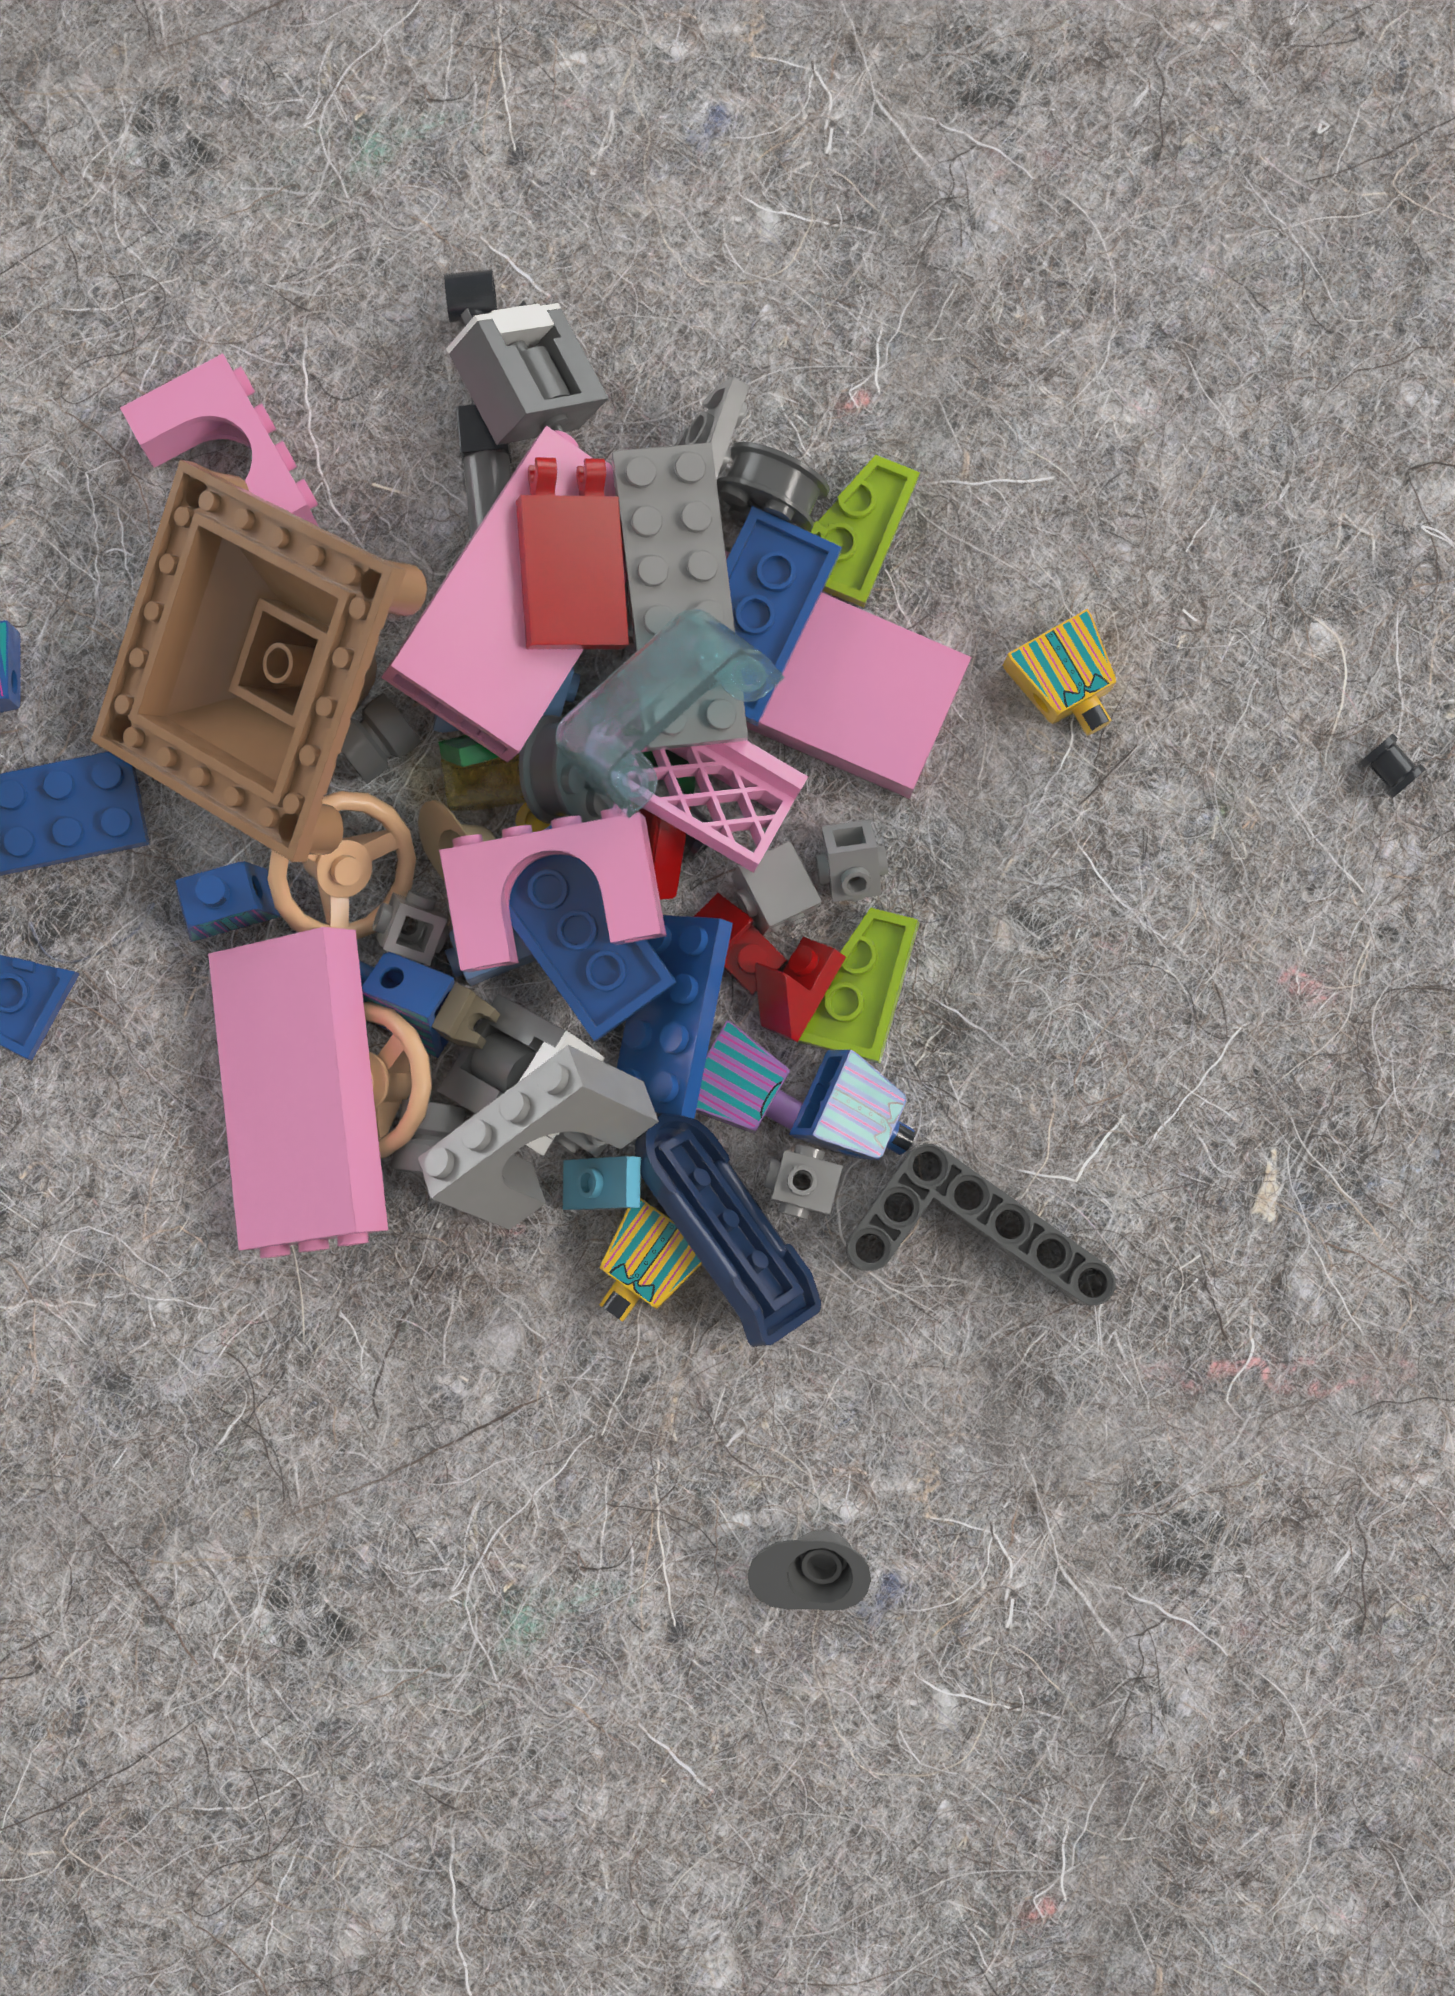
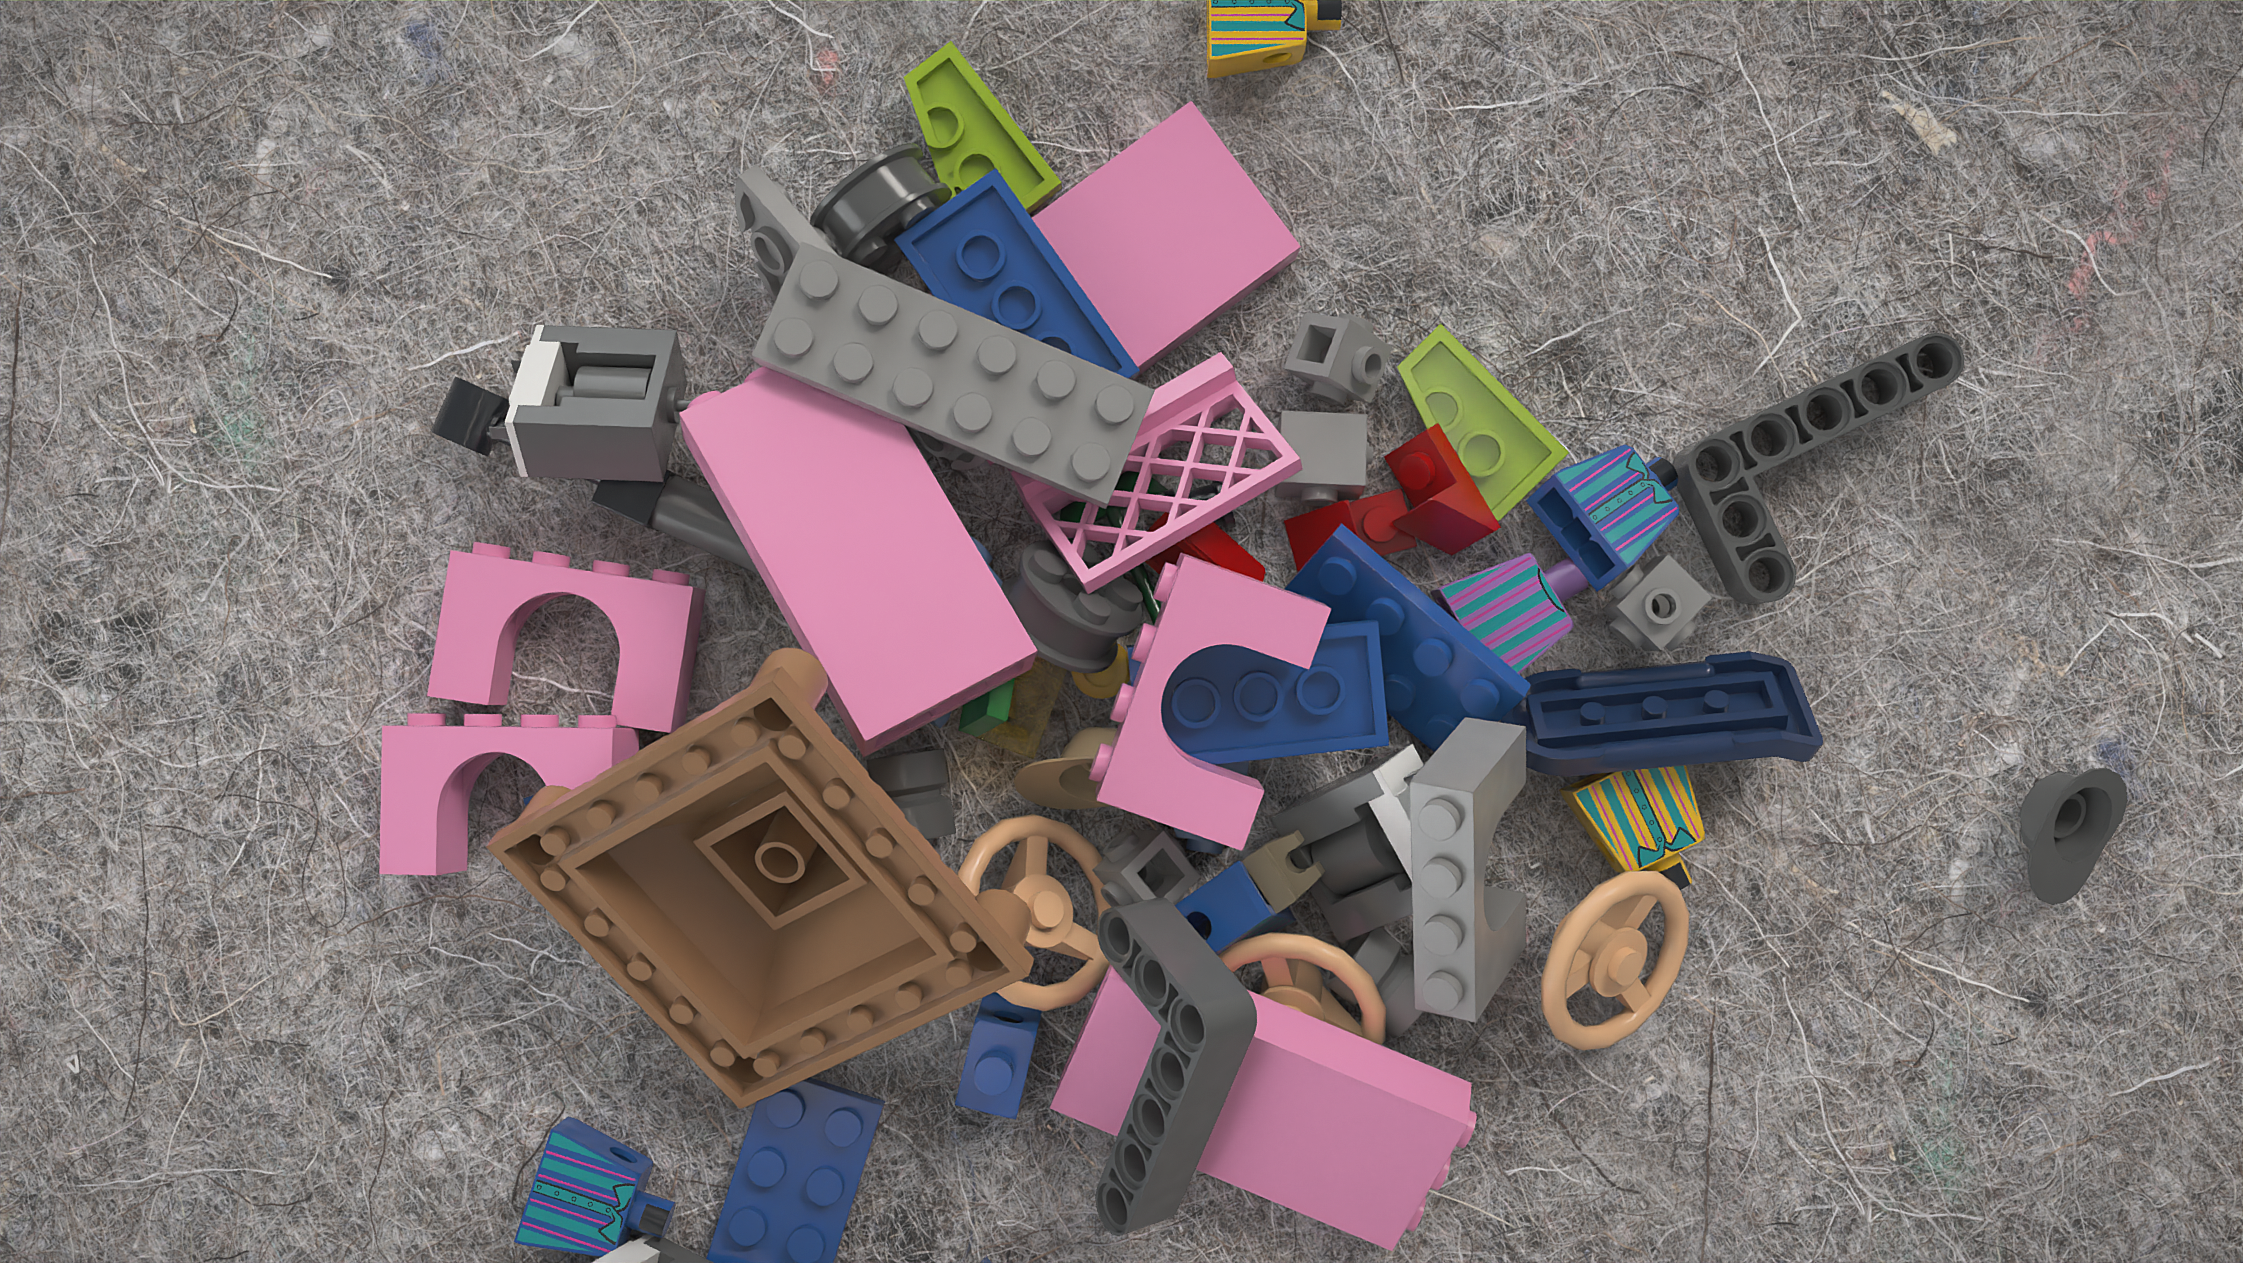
camera: 55 degrees left, 5 degrees up
red tile [516,457,629,649] -> none
clear light blue windscreen [555,609,785,818] -> none
medium azure plate [563,1156,641,1210] -> none
none -> bright pink arch [427,542,706,733]
none -> dark grey beam [1095,897,1257,1236]
none -> light nougat piece [1541,871,1689,1050]

